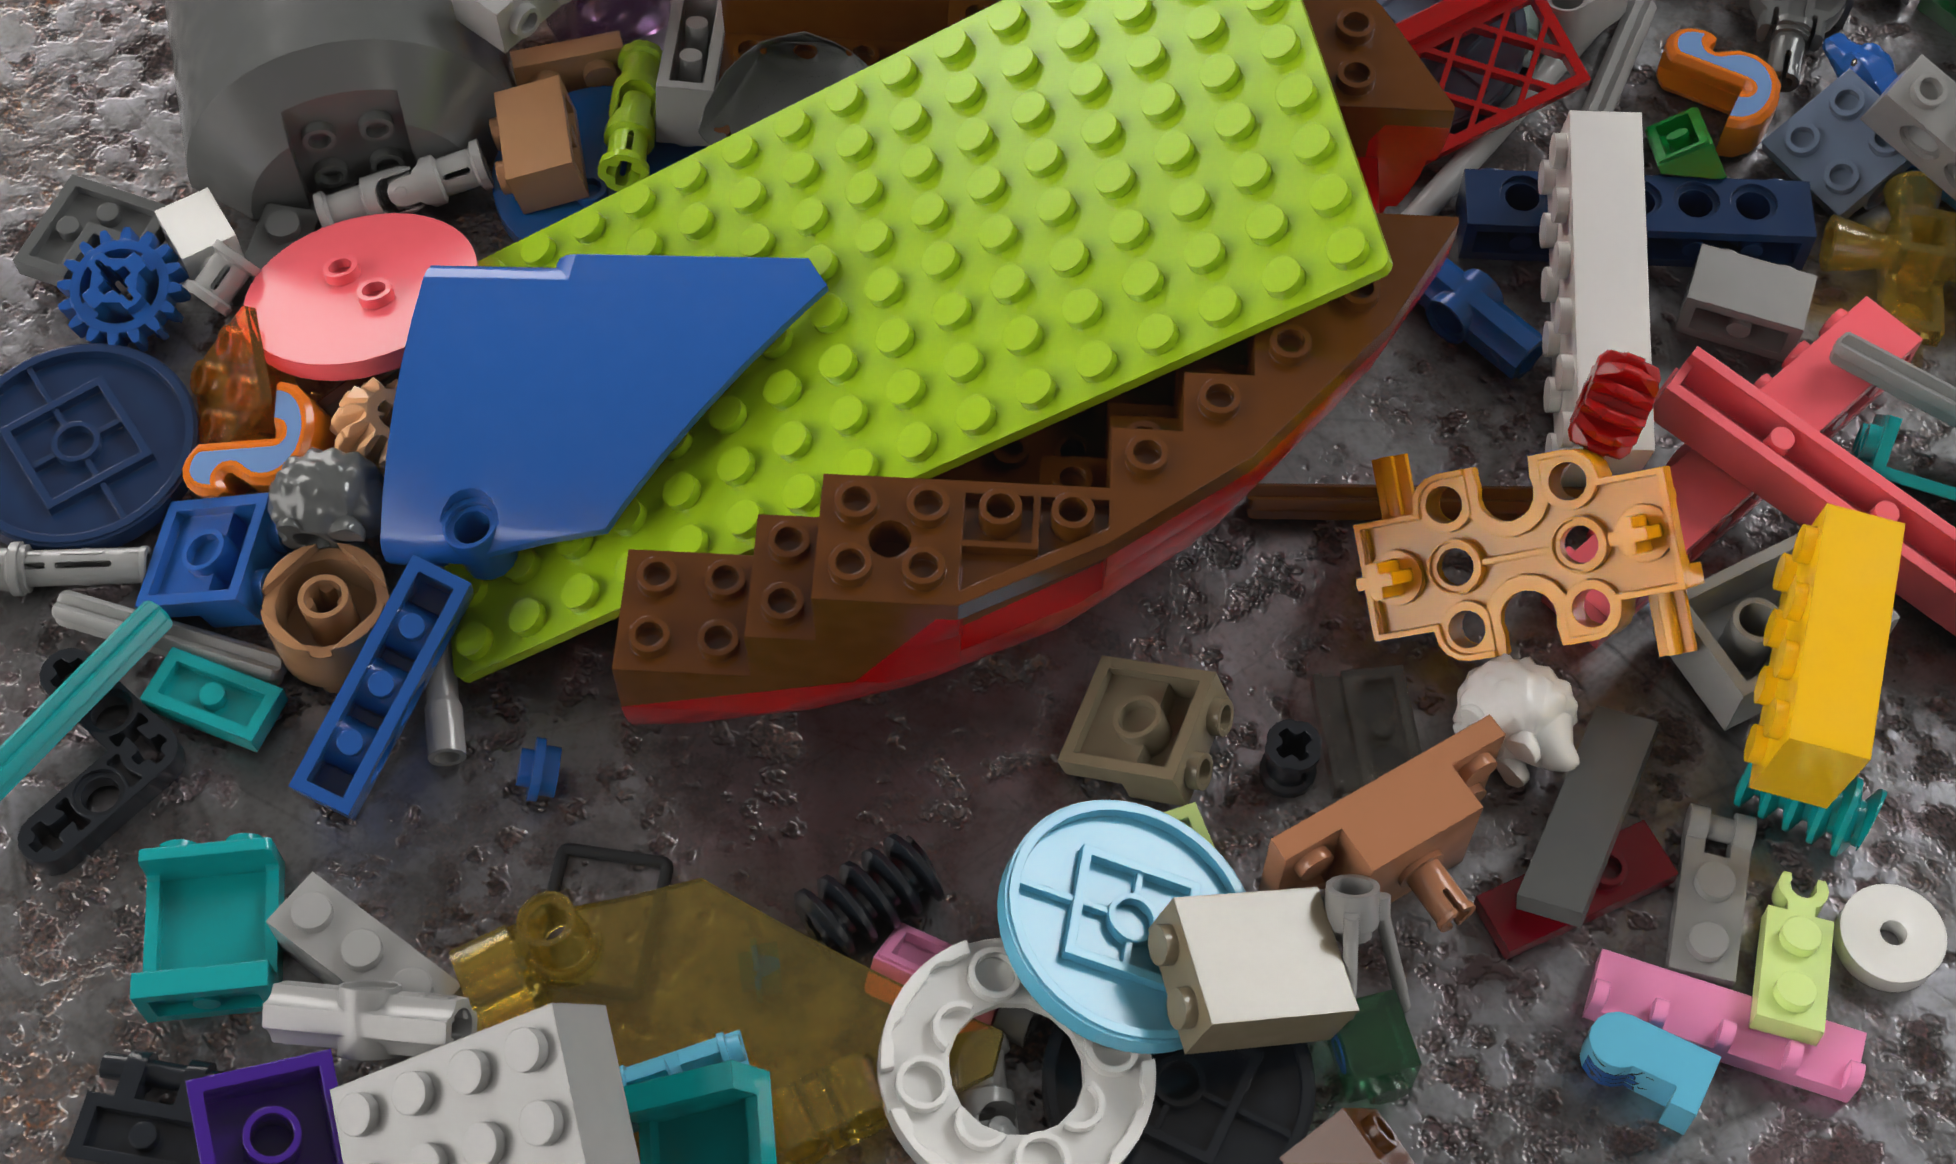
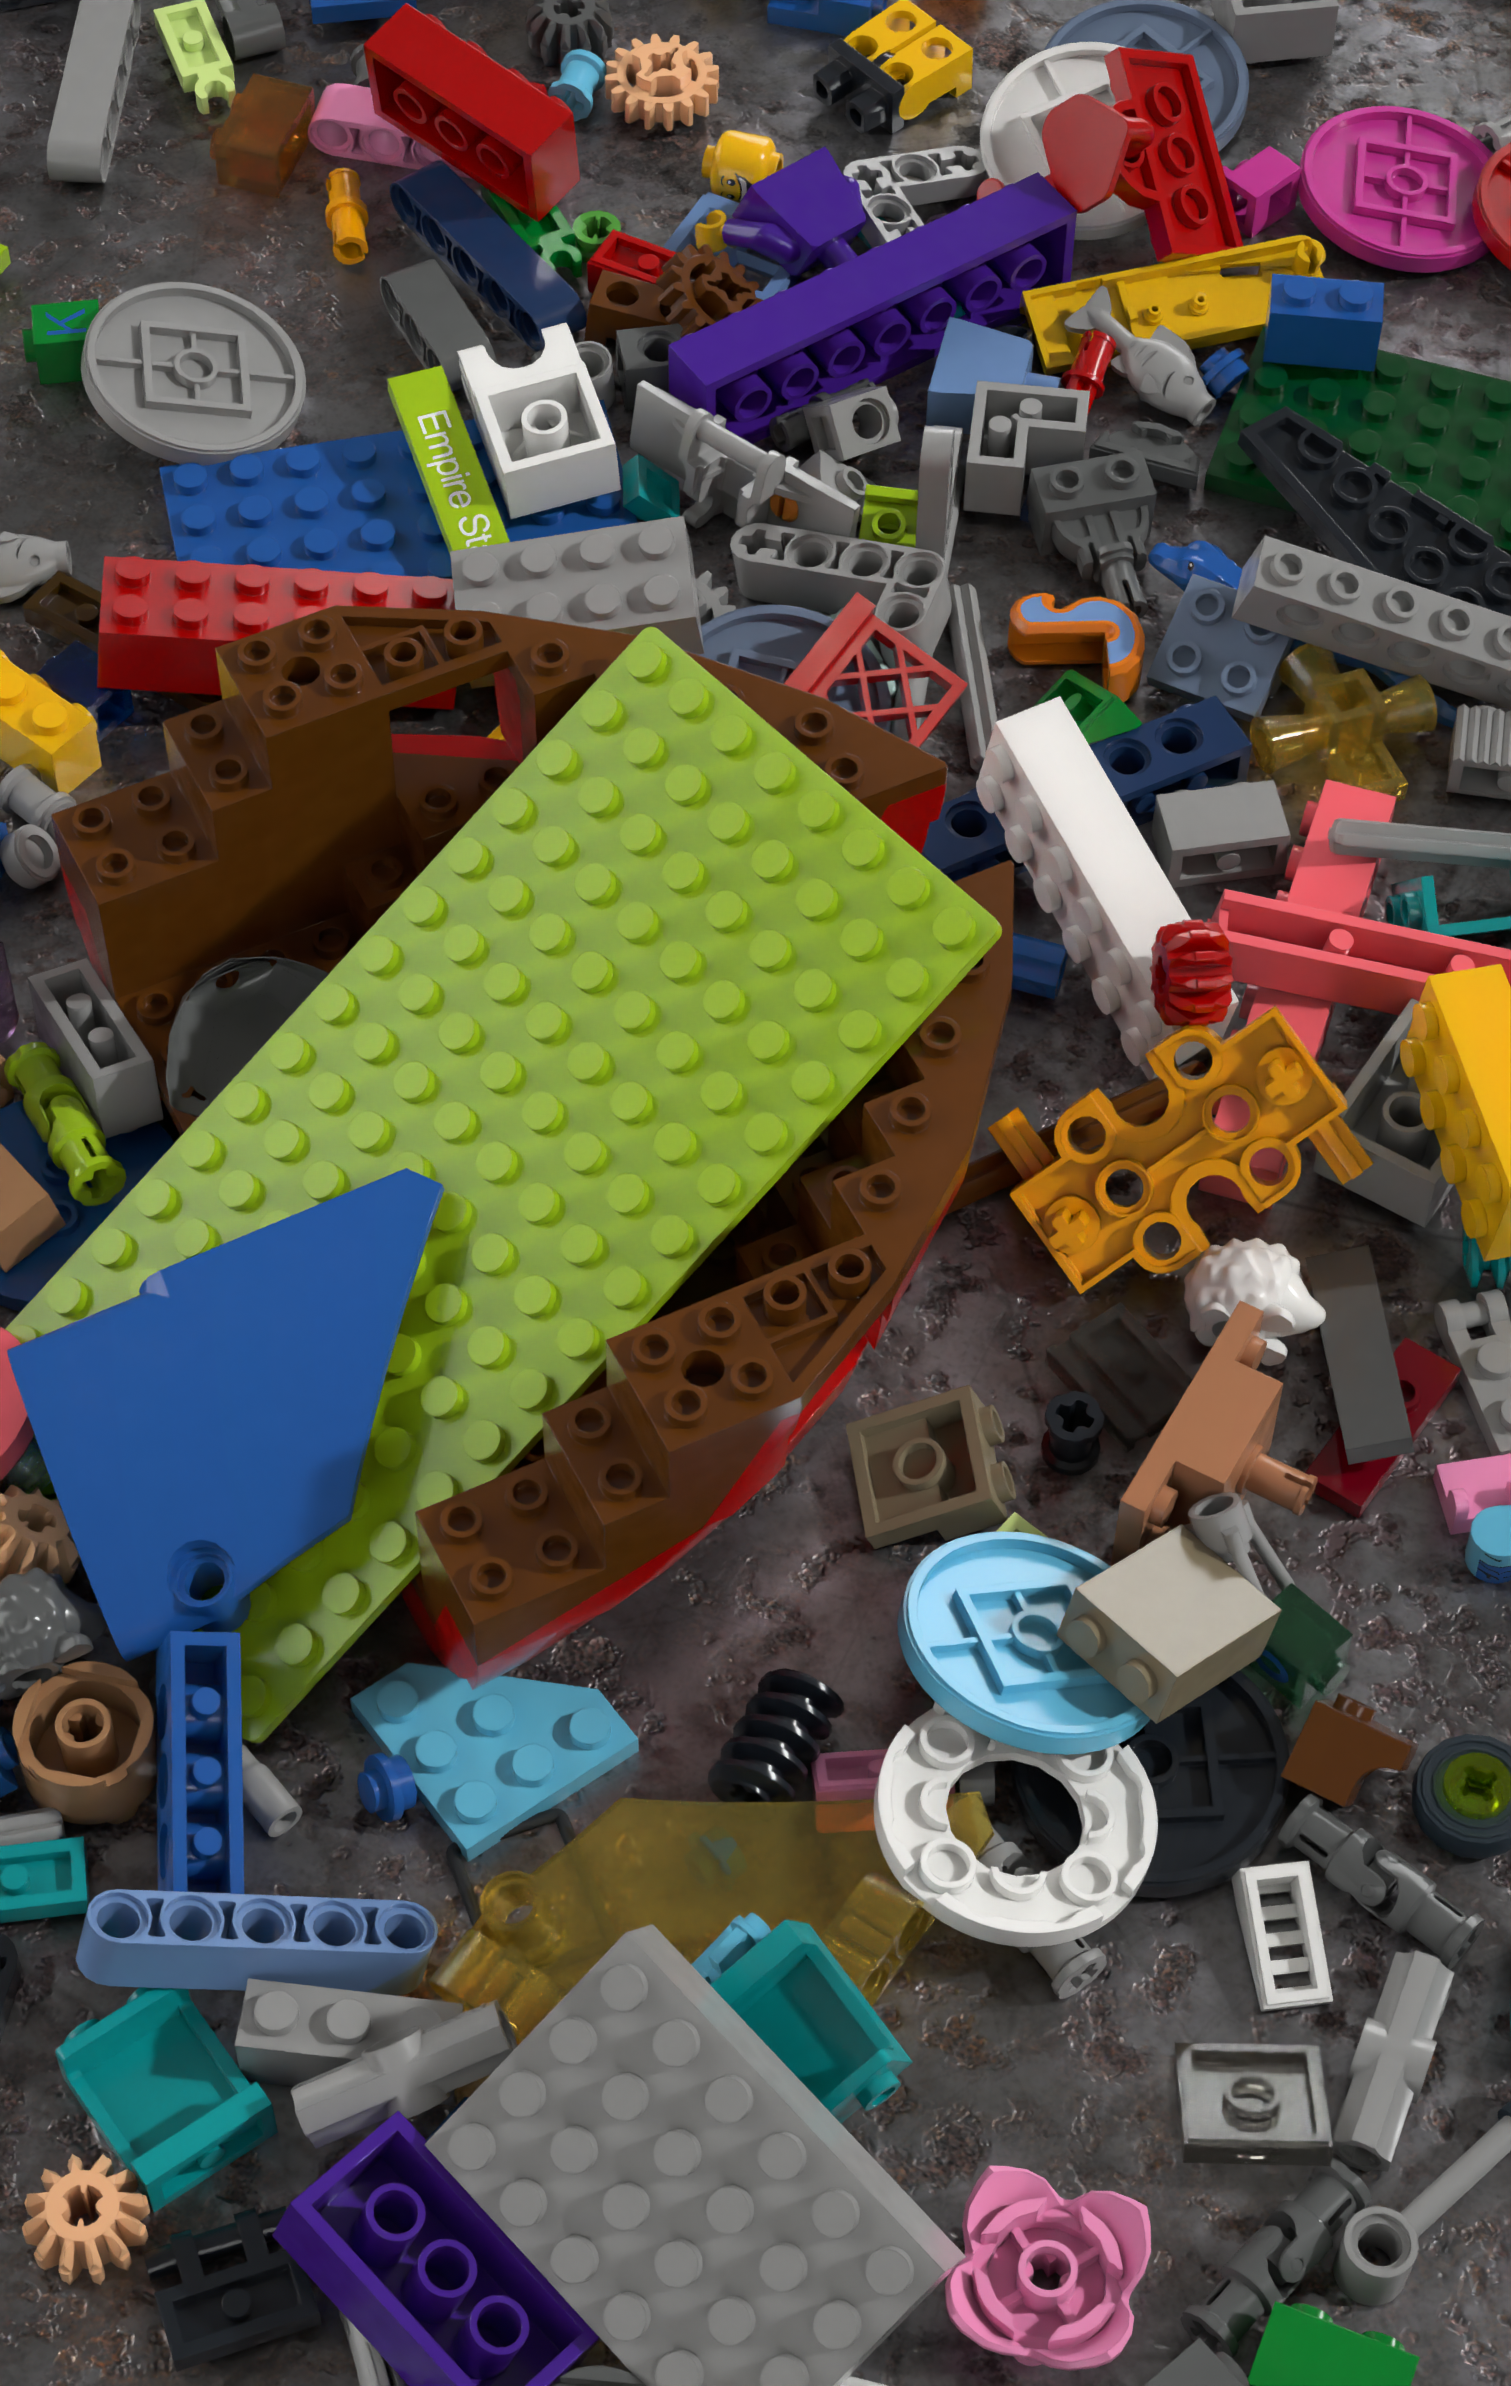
camera: 30 degrees left, 5 degrees down
none -> light nougat gear [22,2154,150,2286]
none -> medium blue beam [76,1889,438,1996]
none -> medium azure plate [350,1663,639,1862]

